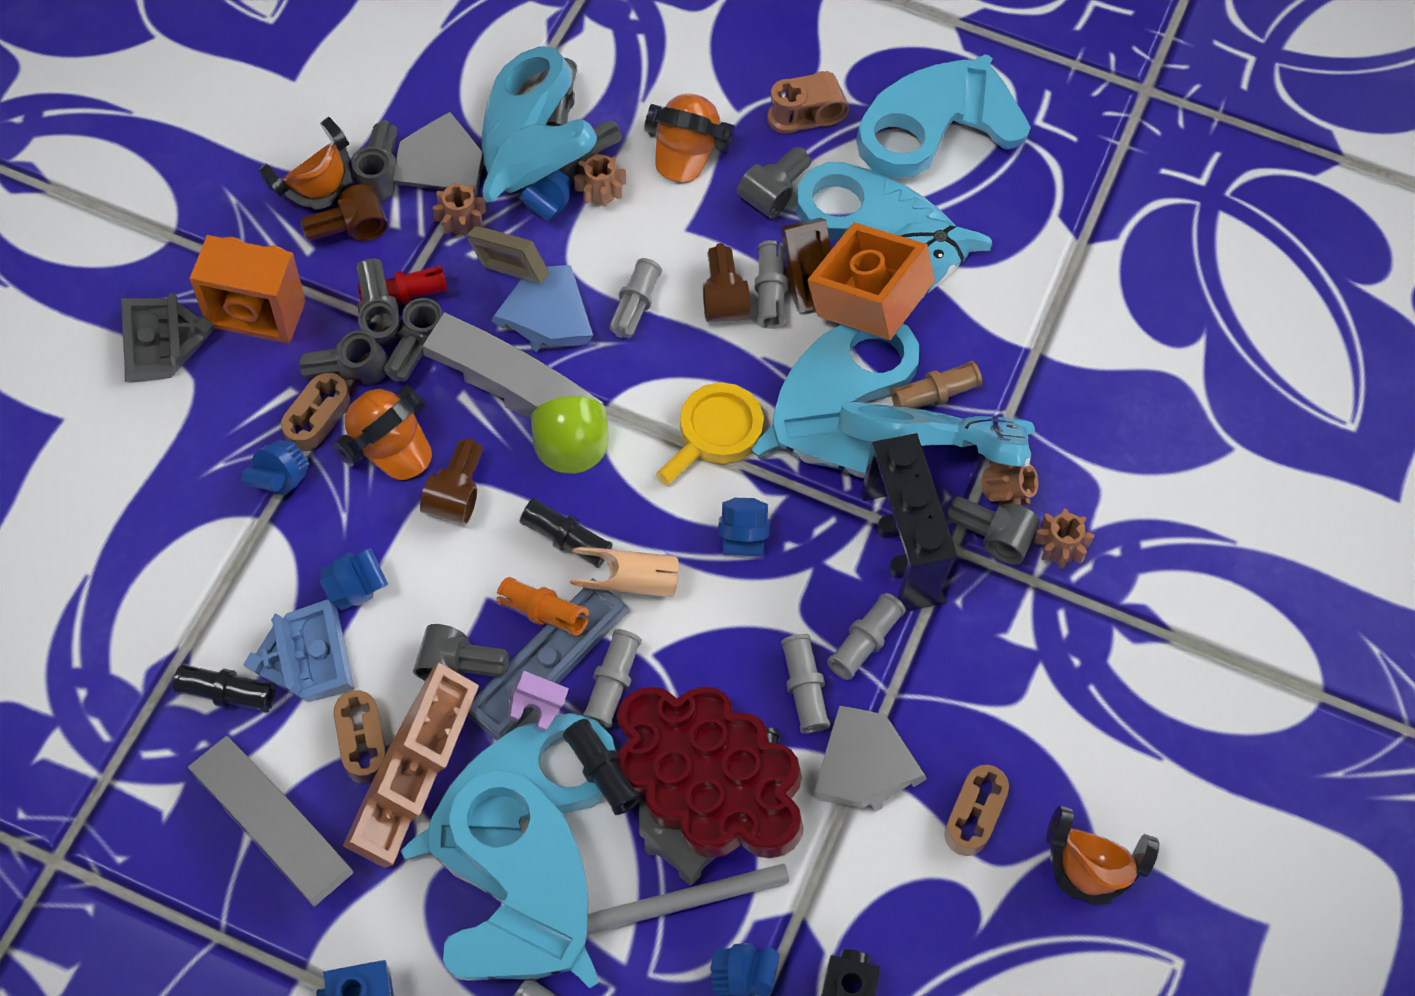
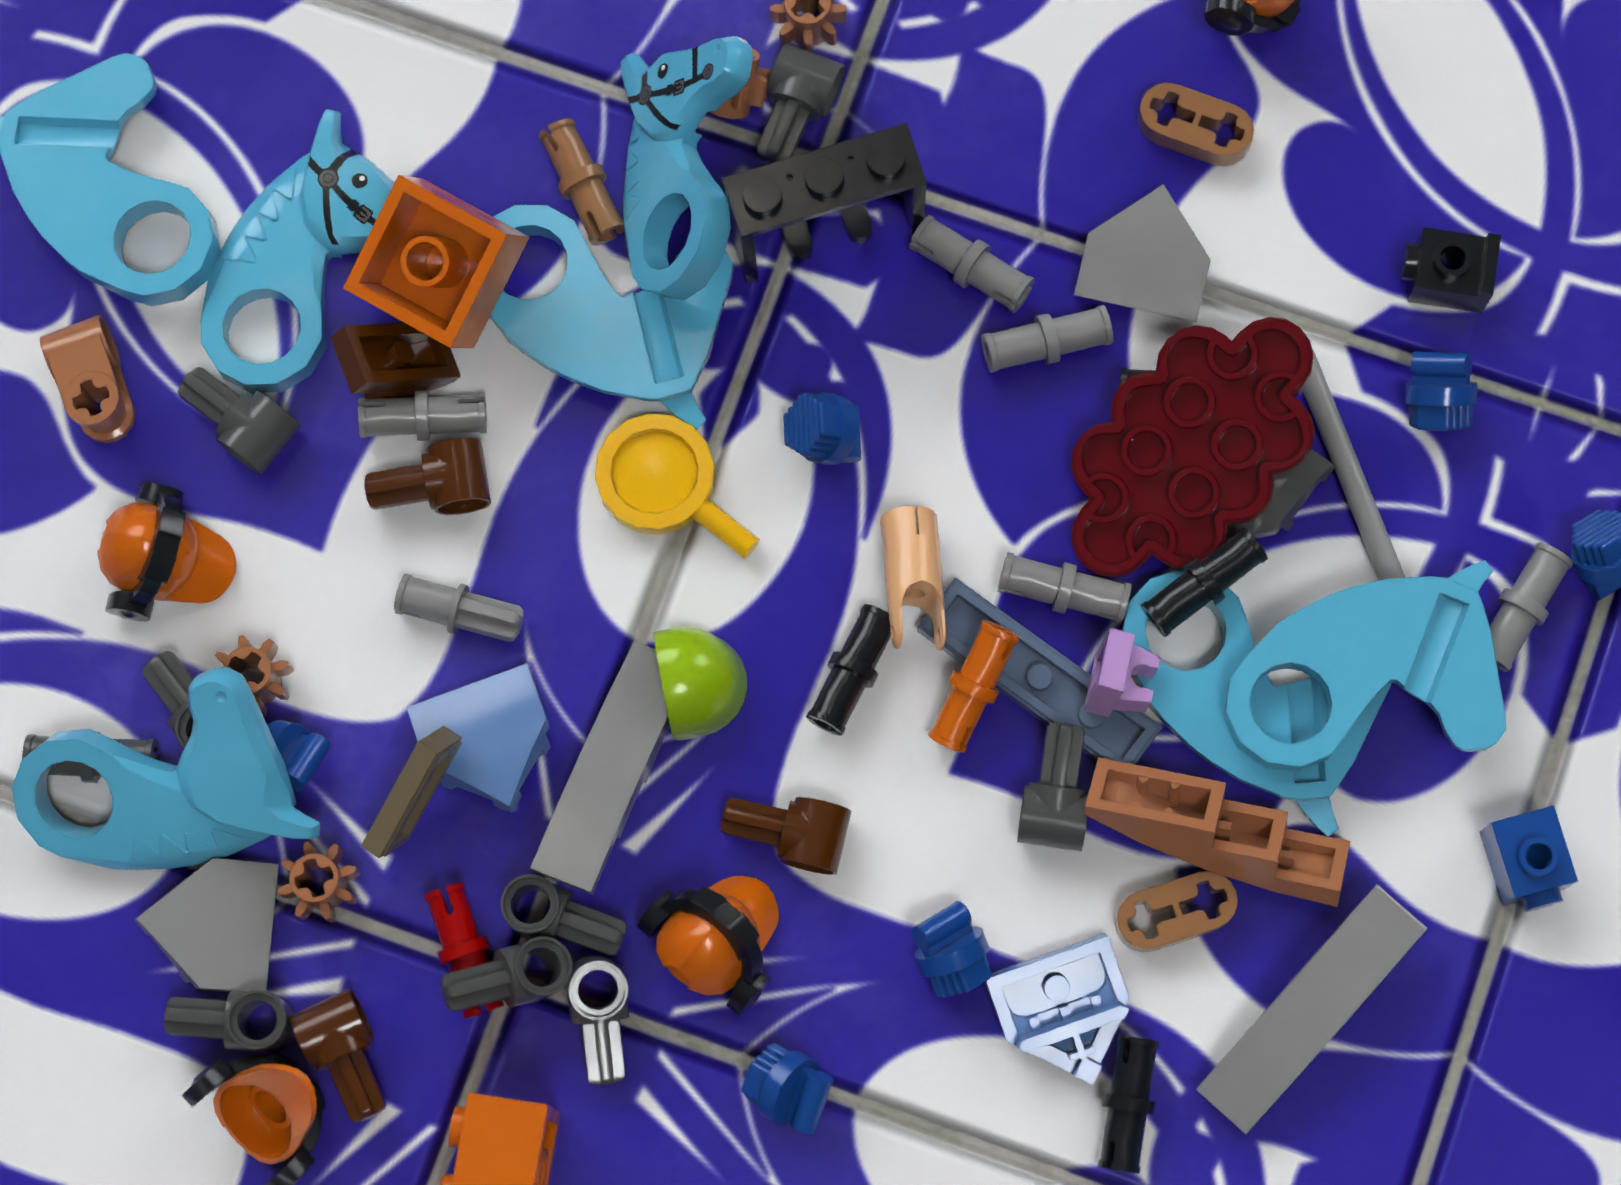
camera: 85 degrees left, 15 degrees up
medium nougat beam [281,373,350,451] -> none

